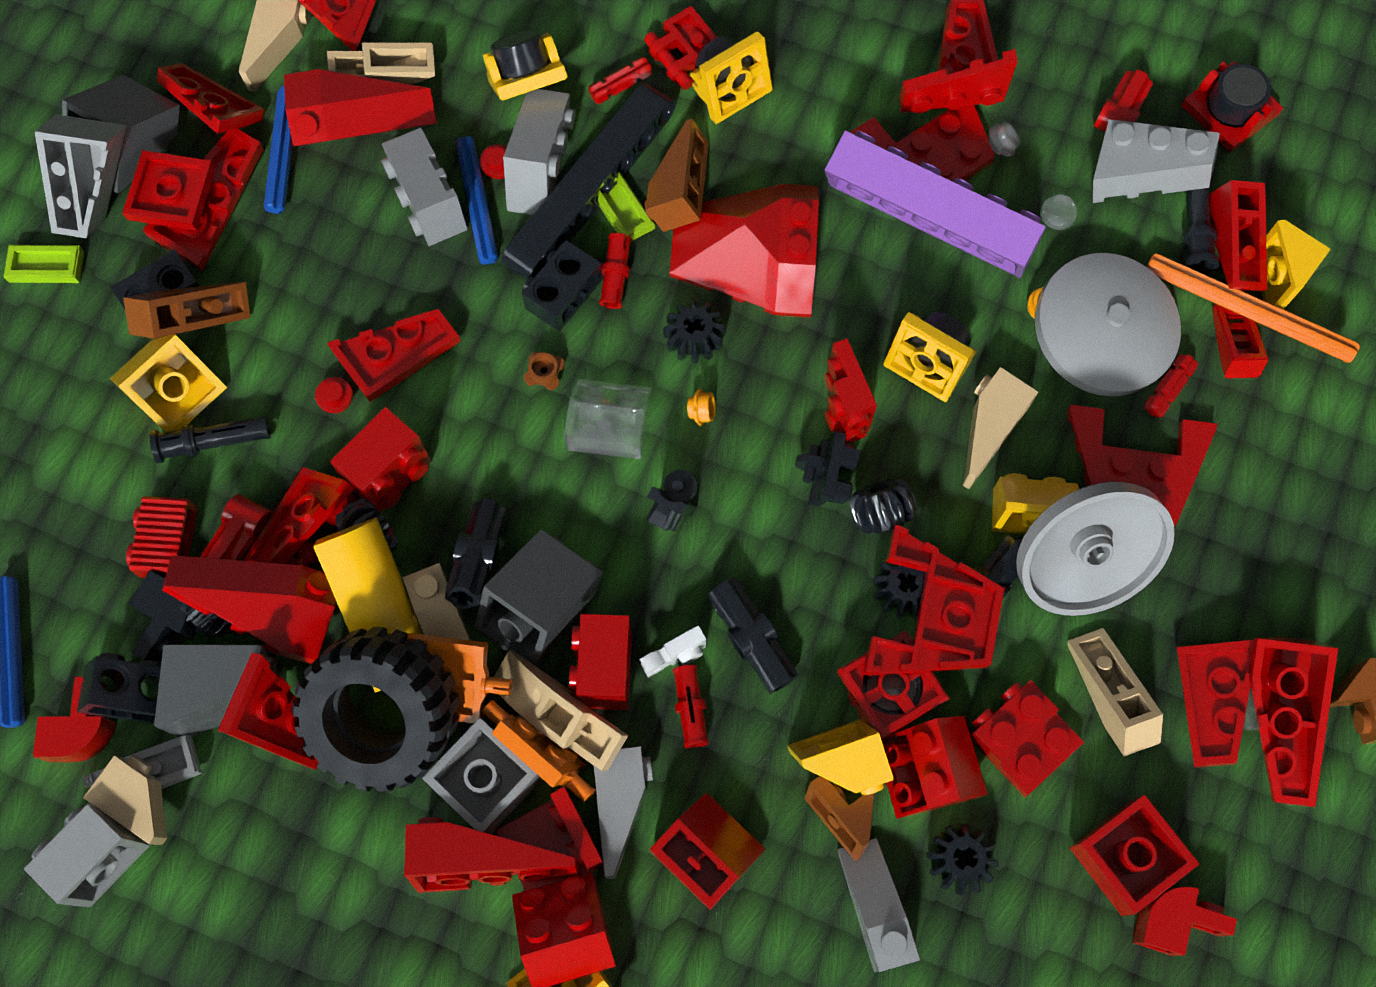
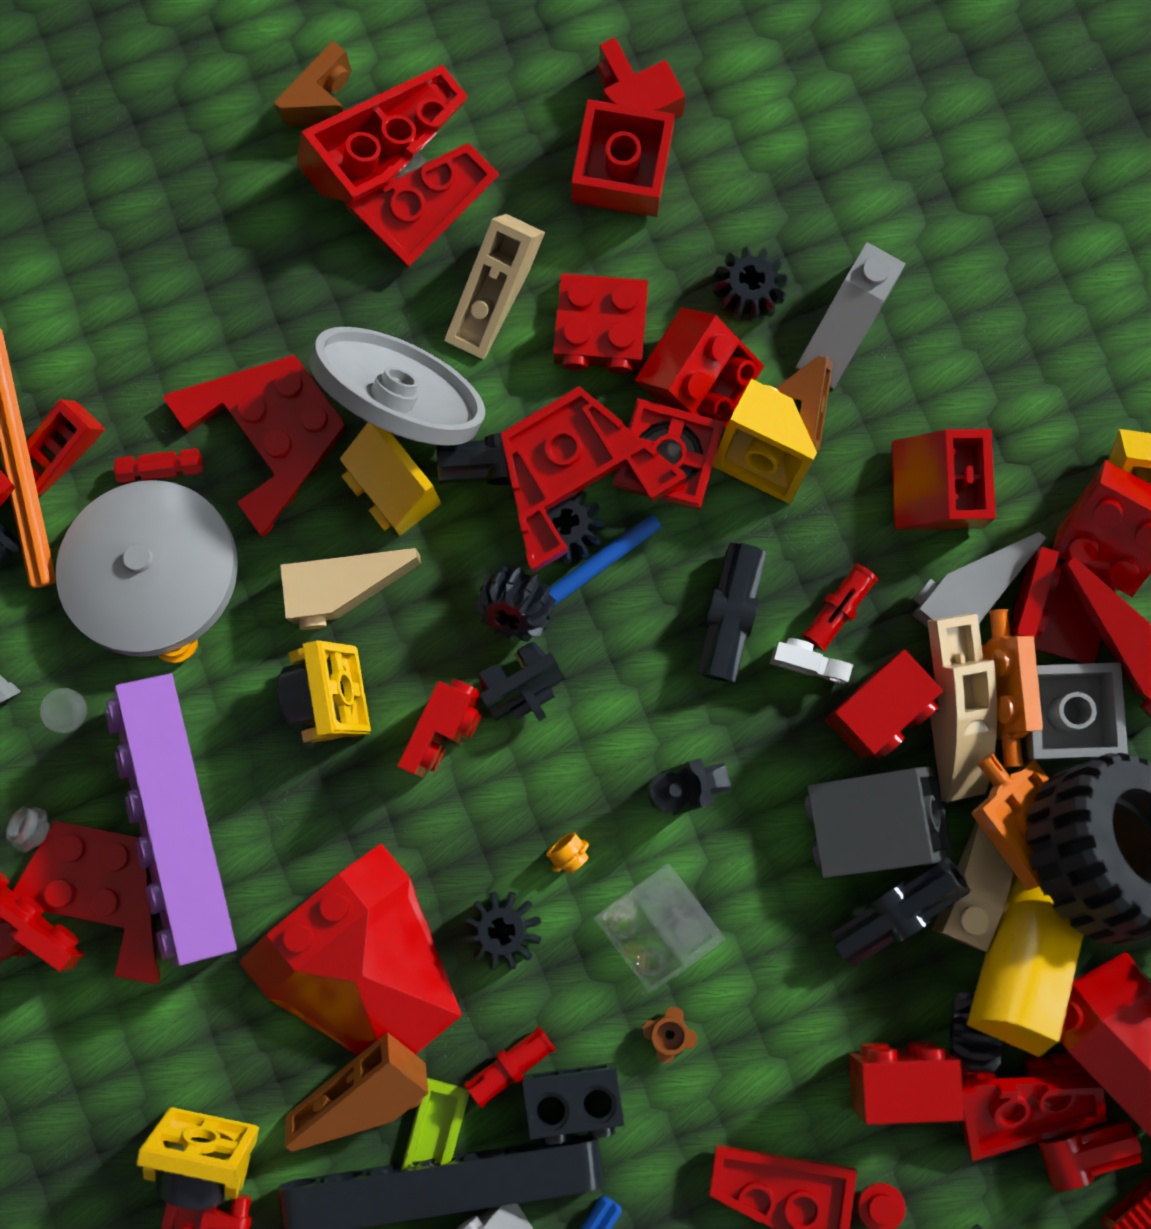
camera: 130 degrees left, 10 degrees up
none -> blue bar [549,513,662,606]

